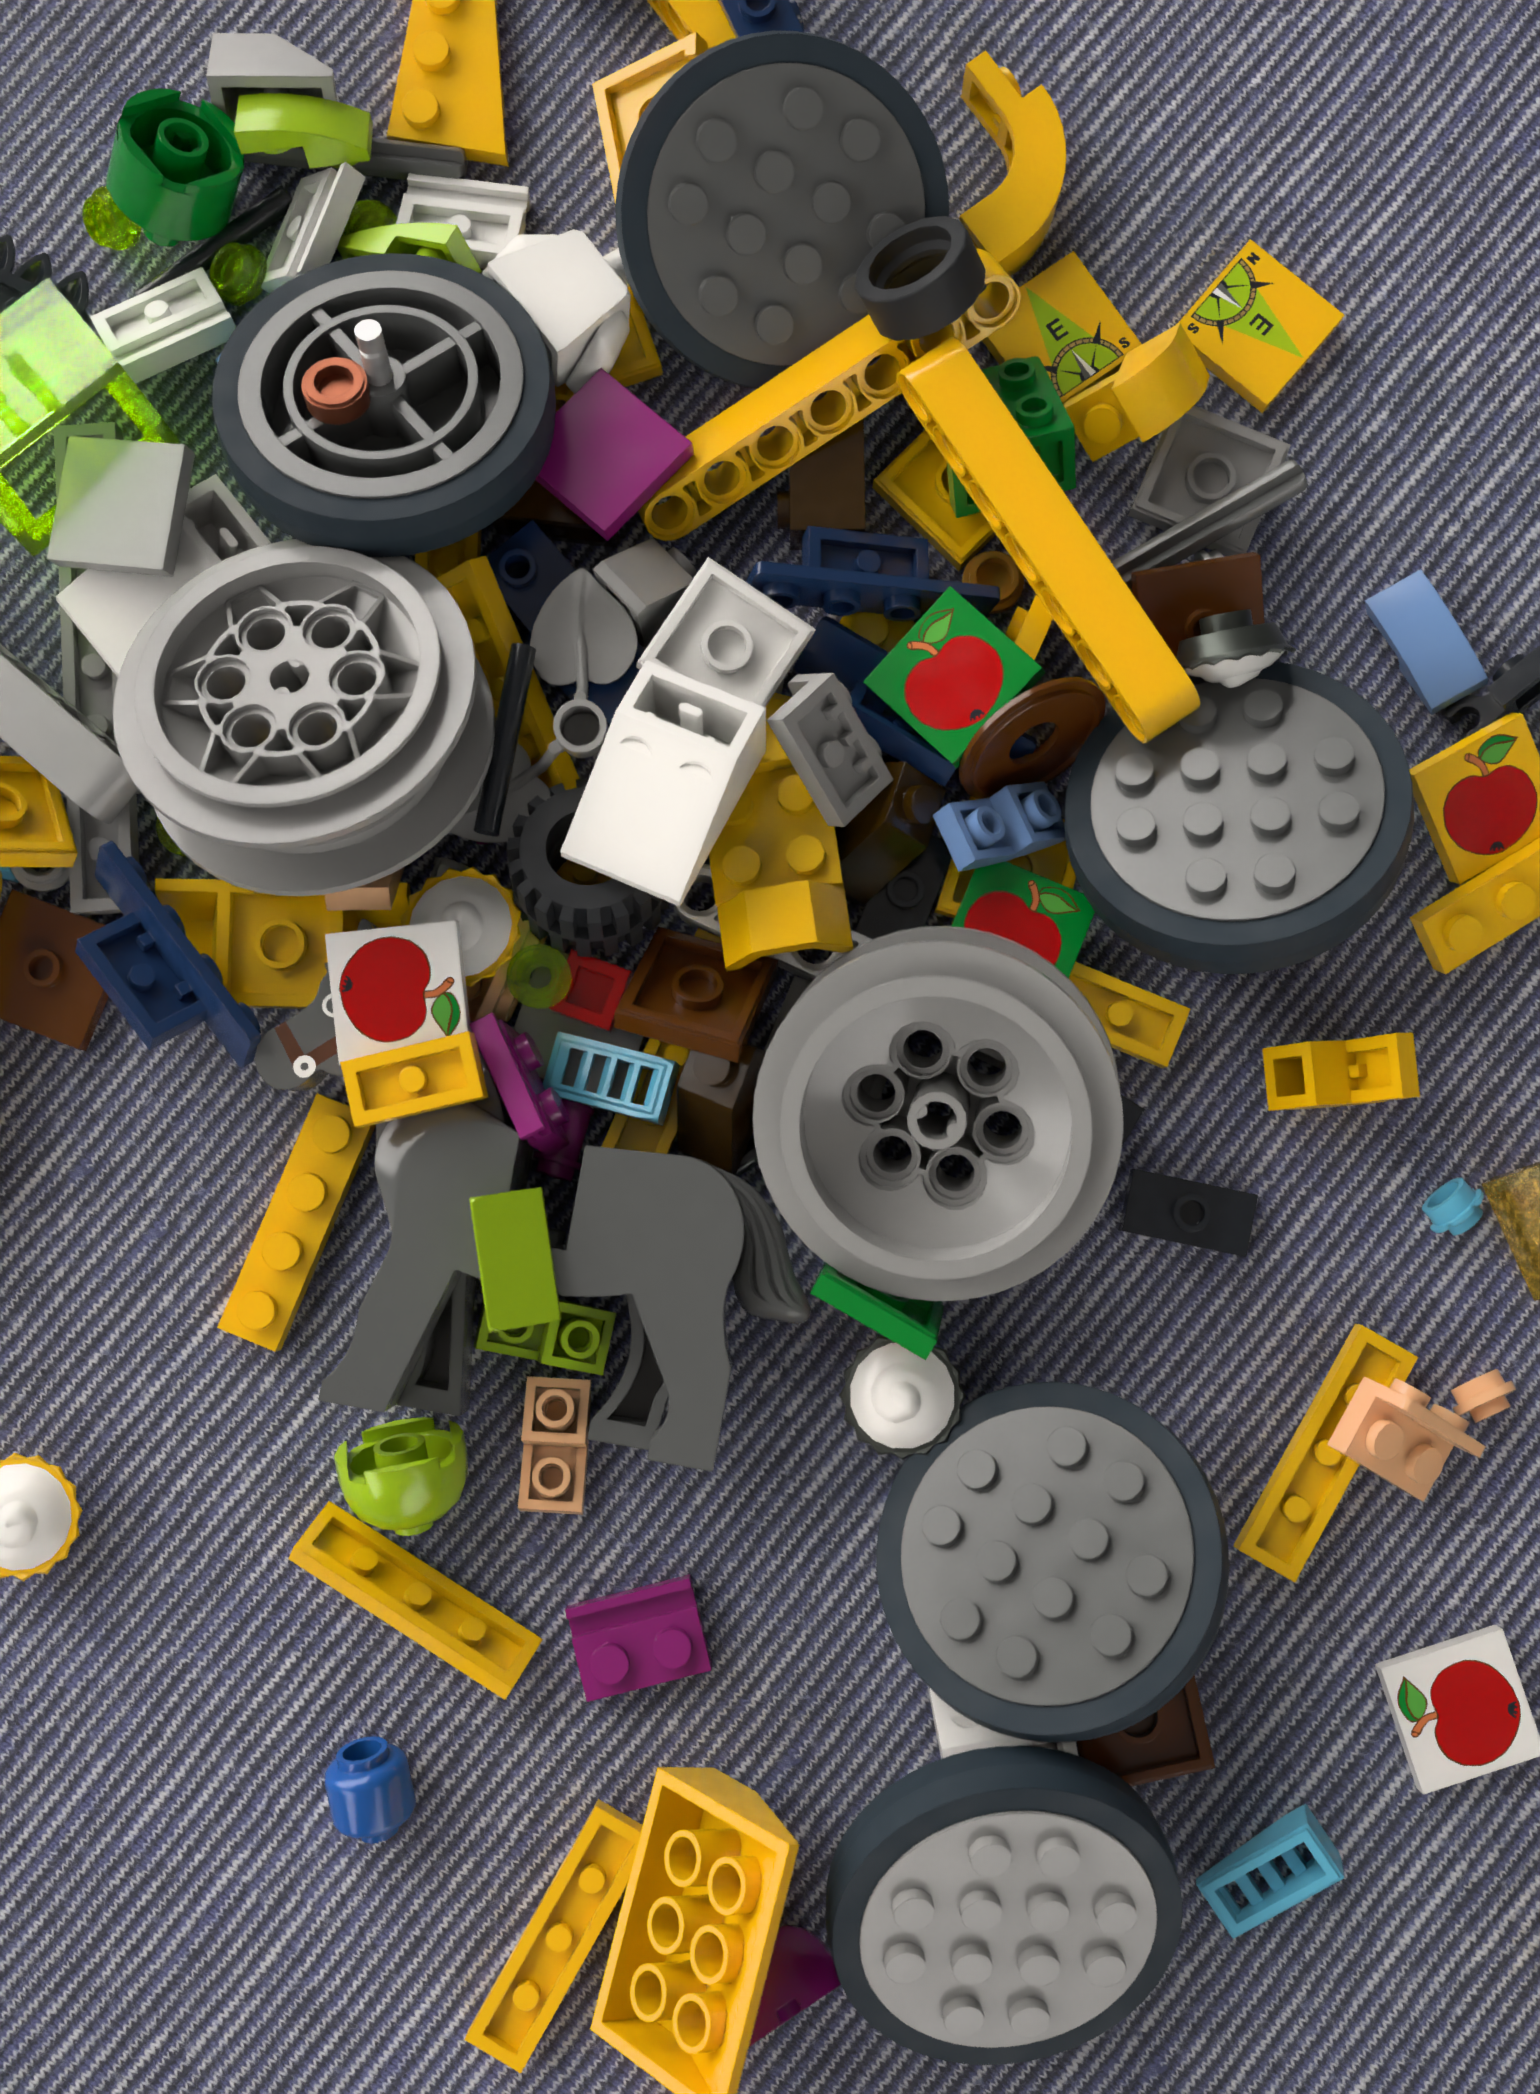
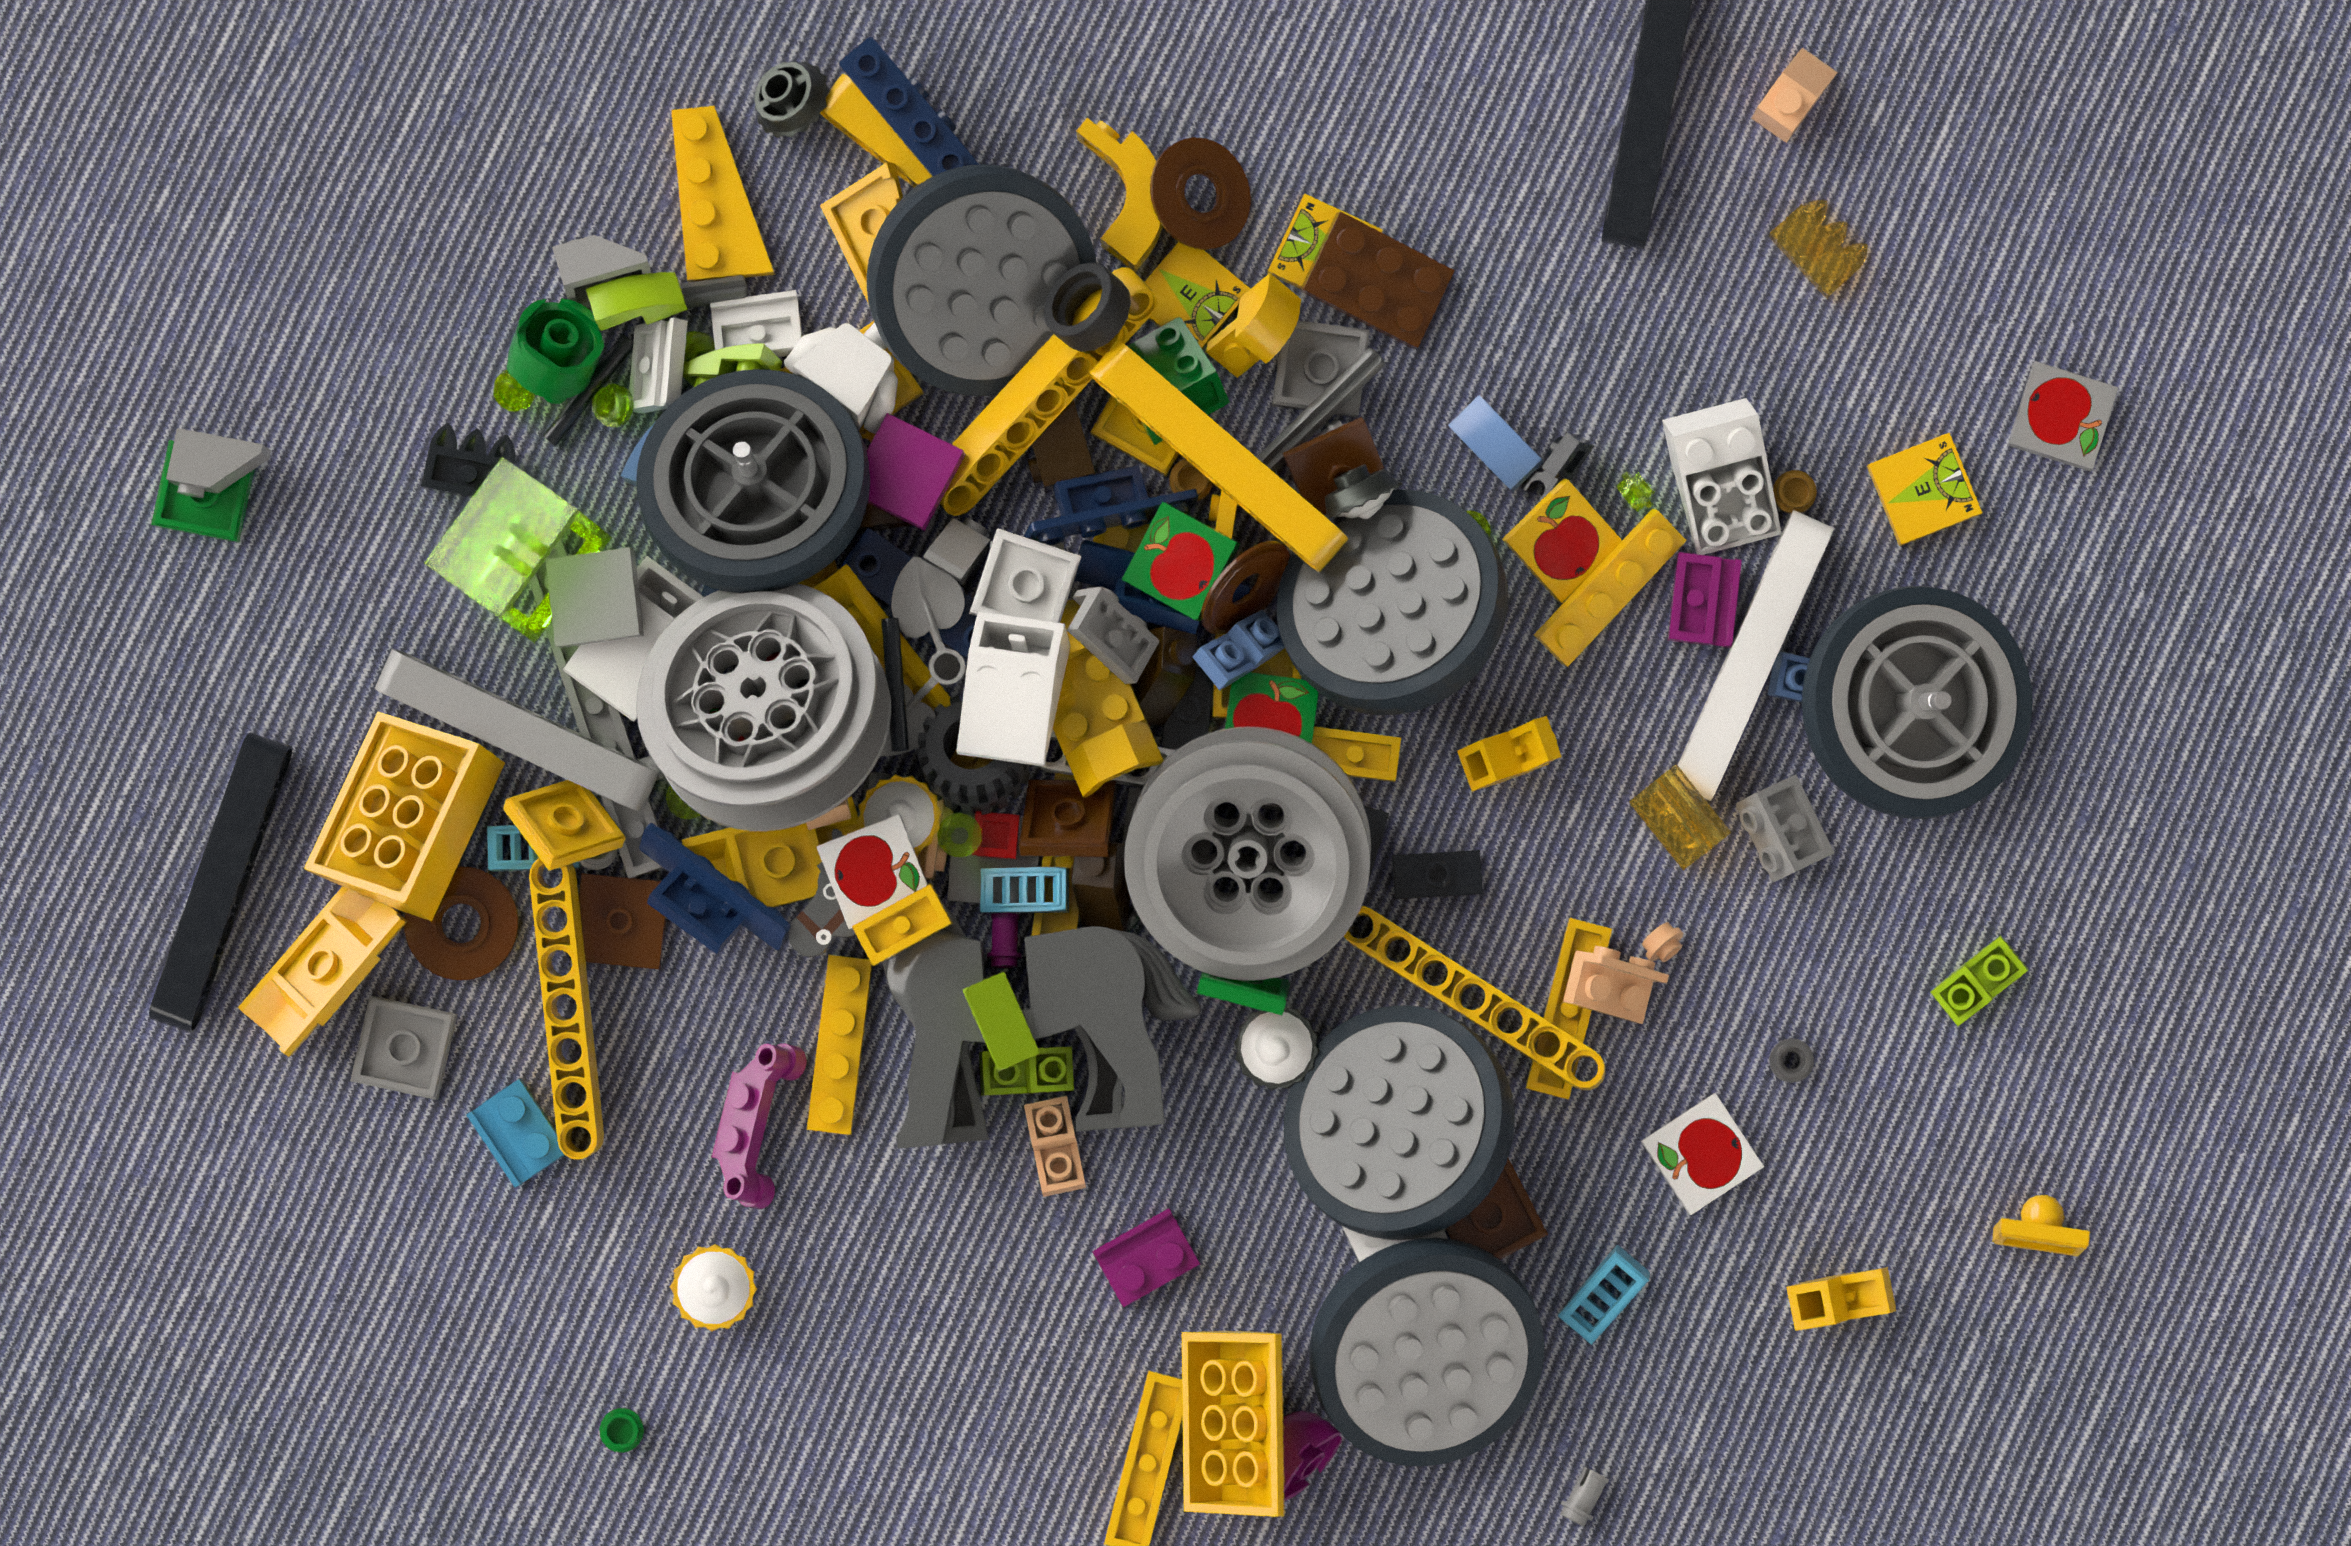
camera: 15 degrees left, 0 degrees up
white plate [90,267,236,387] -> none
yellow plate [288,1501,543,1700] -> none
copper tile [301,357,370,425] -> none
blue head [325,1736,416,1843] -> none
lime cylinder [334,1417,468,1536] -> none
magenta plate [469,1013,570,1156] -> none
medium azure plate [1422,1178,1484,1235] -> none
none -> magenta plate [711,1043,806,1209]
none -> reddish brown piece [1150,137,1251,250]
none -> reddish brown plate [1300,211,1455,349]
none -> yellow beam [1344,906,1606,1090]

